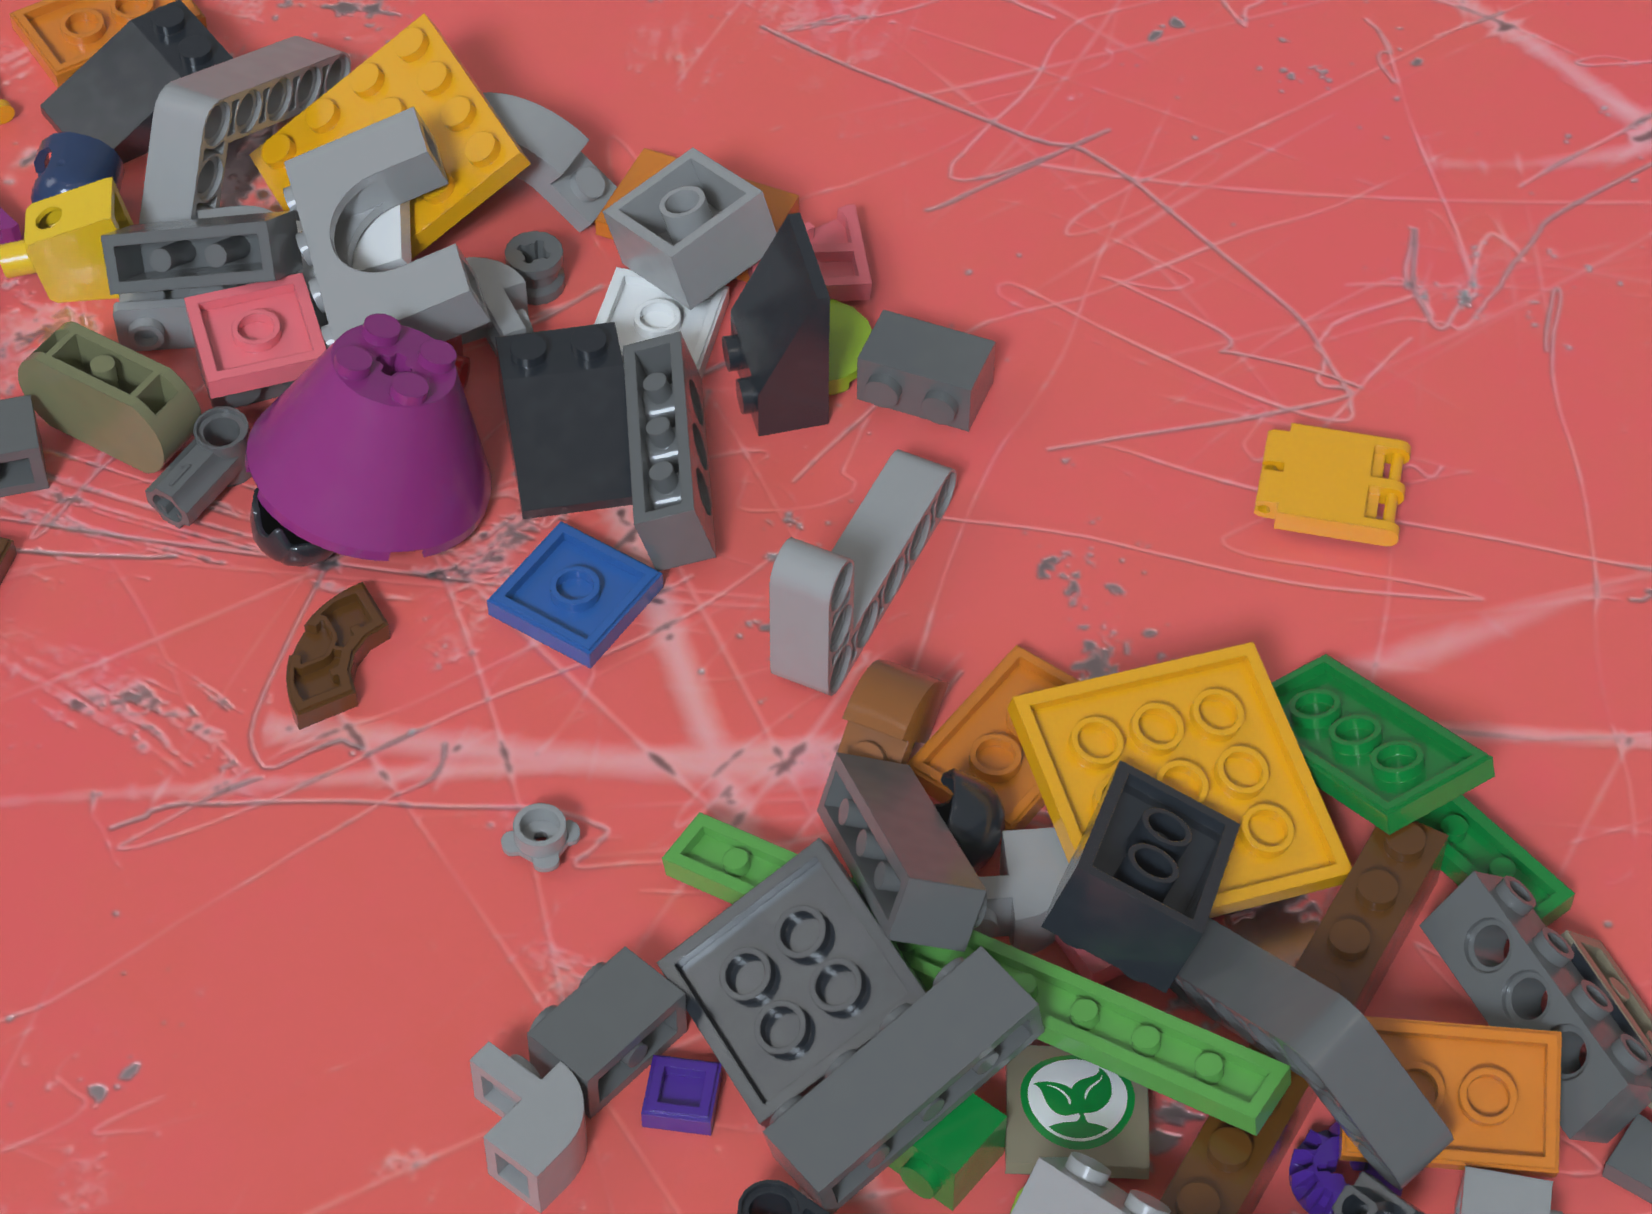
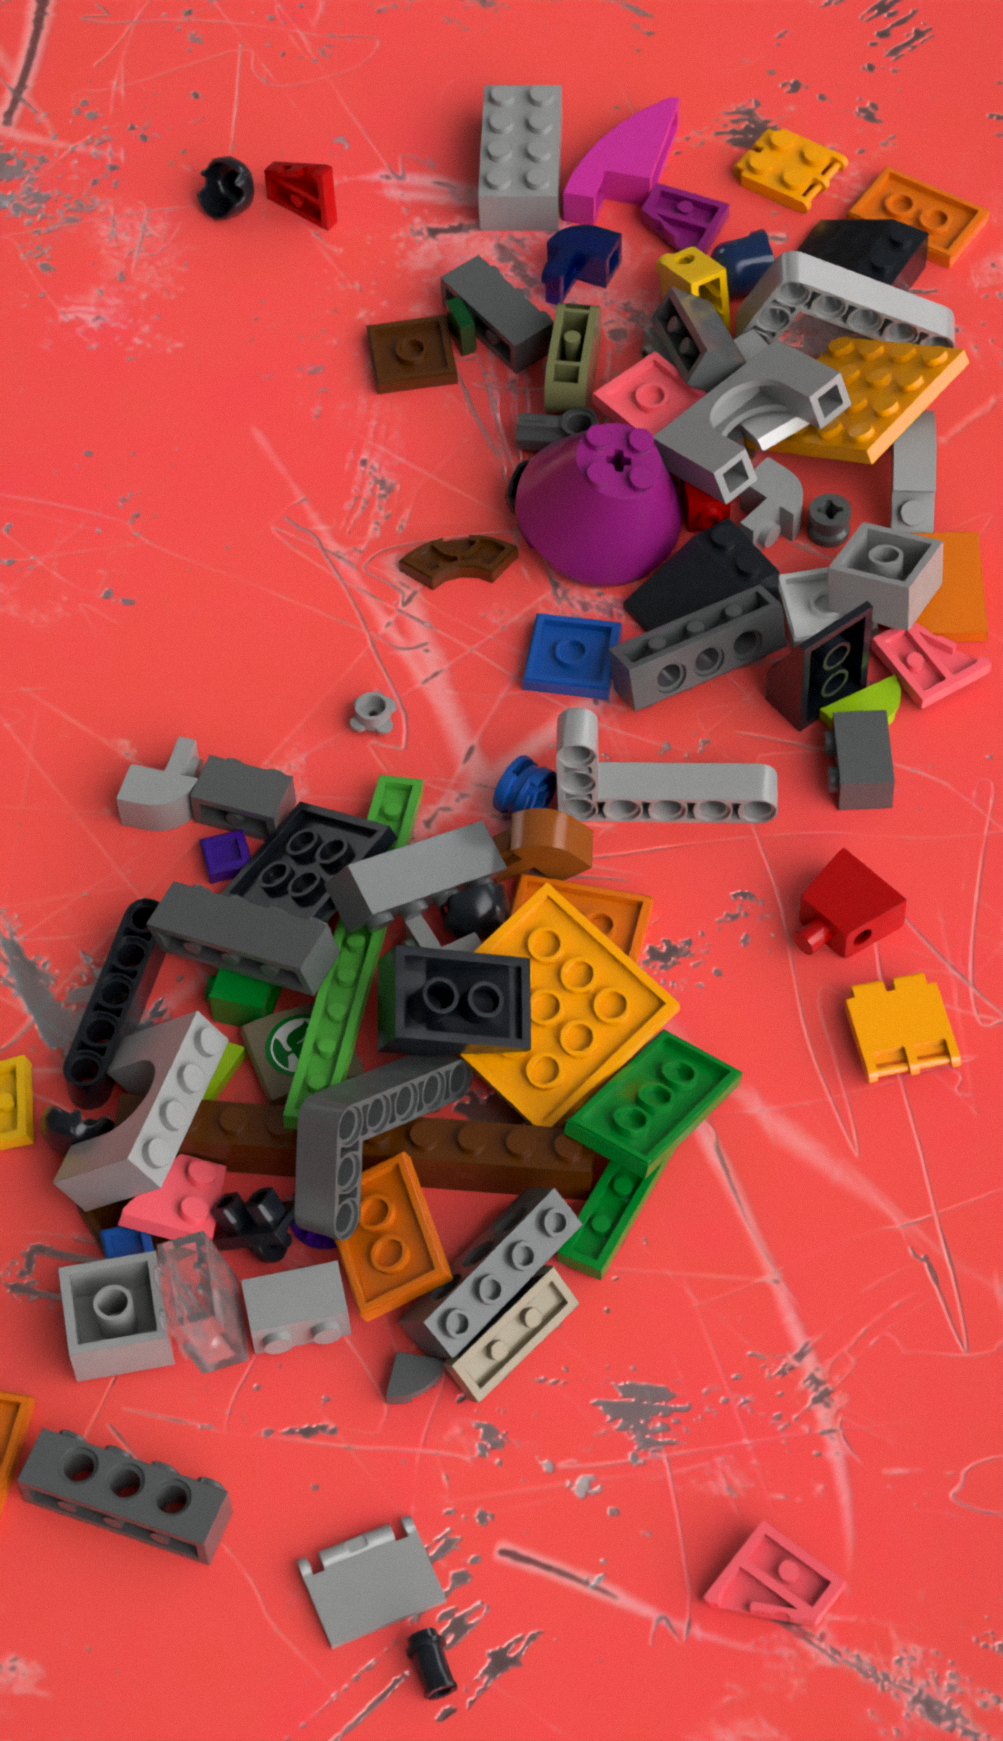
camera: 70 degrees right, 5 degrees up
none -> blue wheel [493,755,557,814]
none -> red torso [793,847,907,958]

